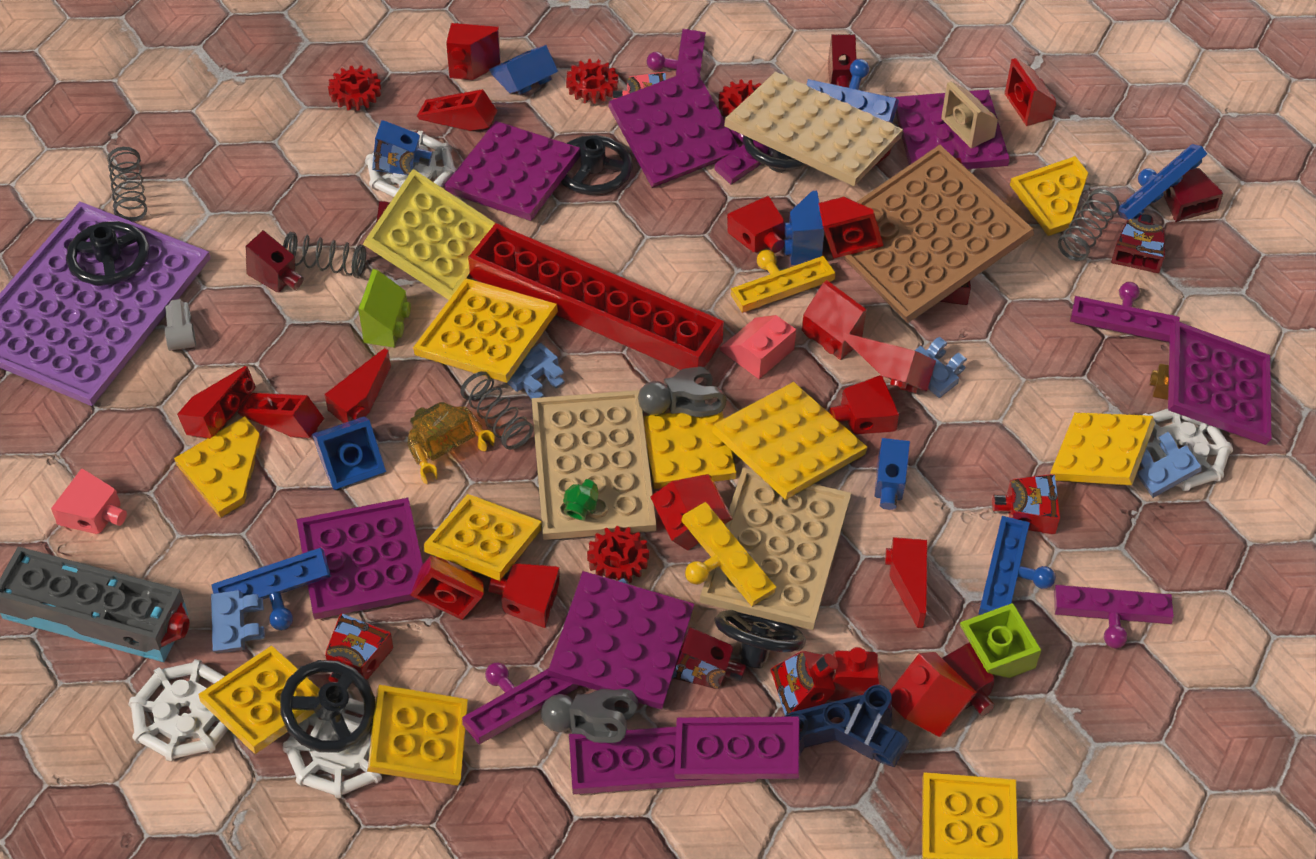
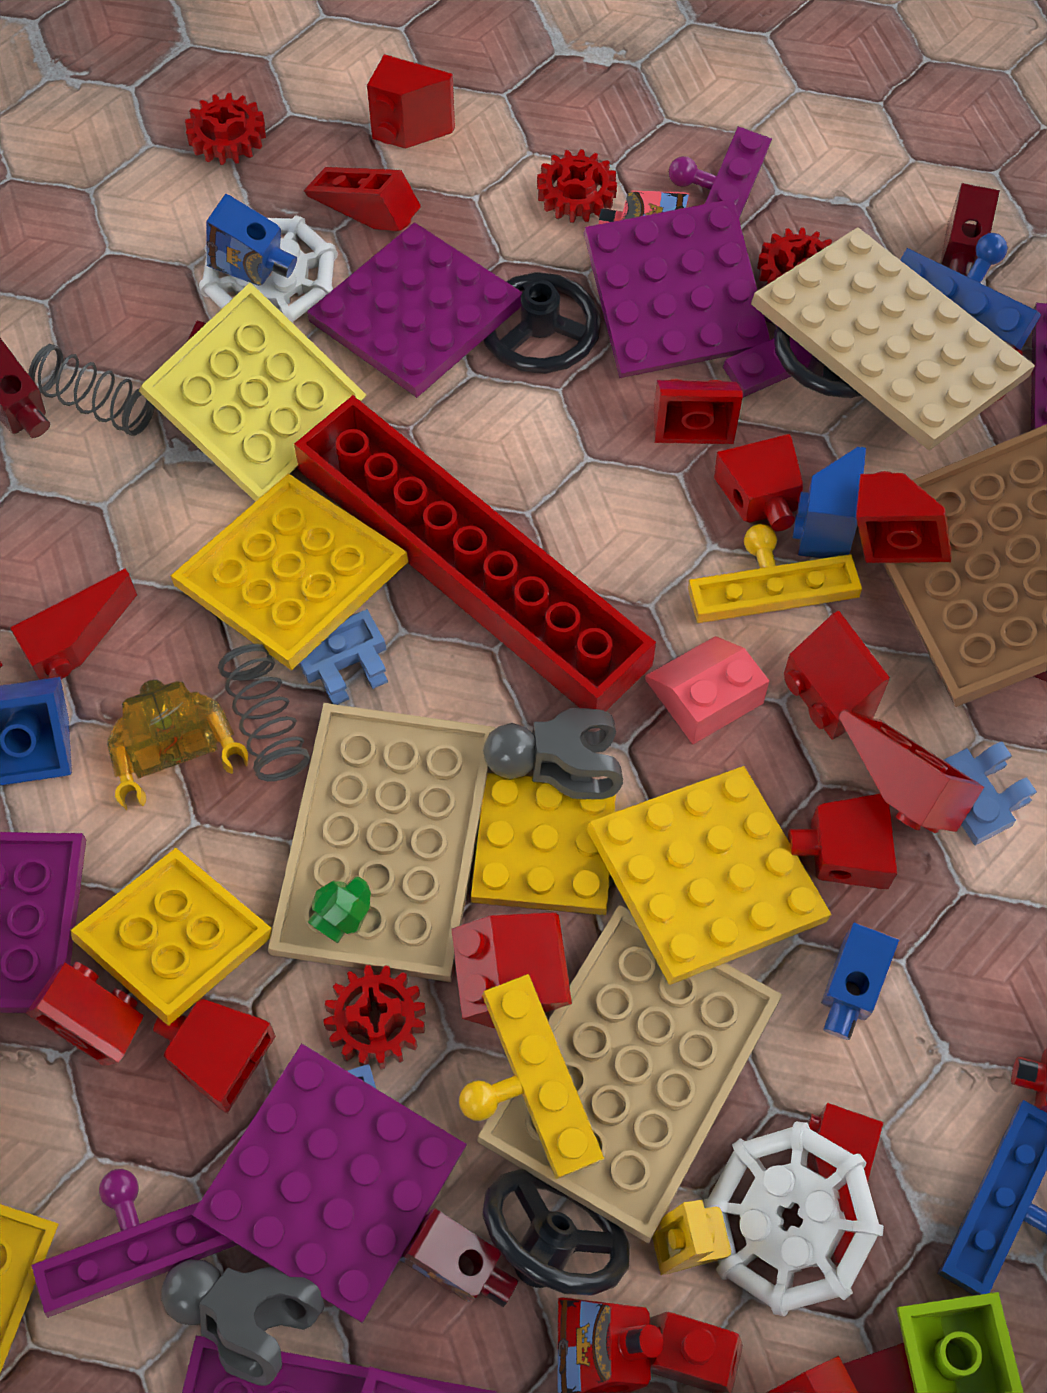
camera: 15 degrees right, 10 degrees up
lime slope [358,269,411,348] -> none
blue slope [489,45,558,95] -> none
none -> yellow slope [652,1200,731,1275]
none -> red slope [654,379,743,444]
none -> white plate [703,1121,884,1316]

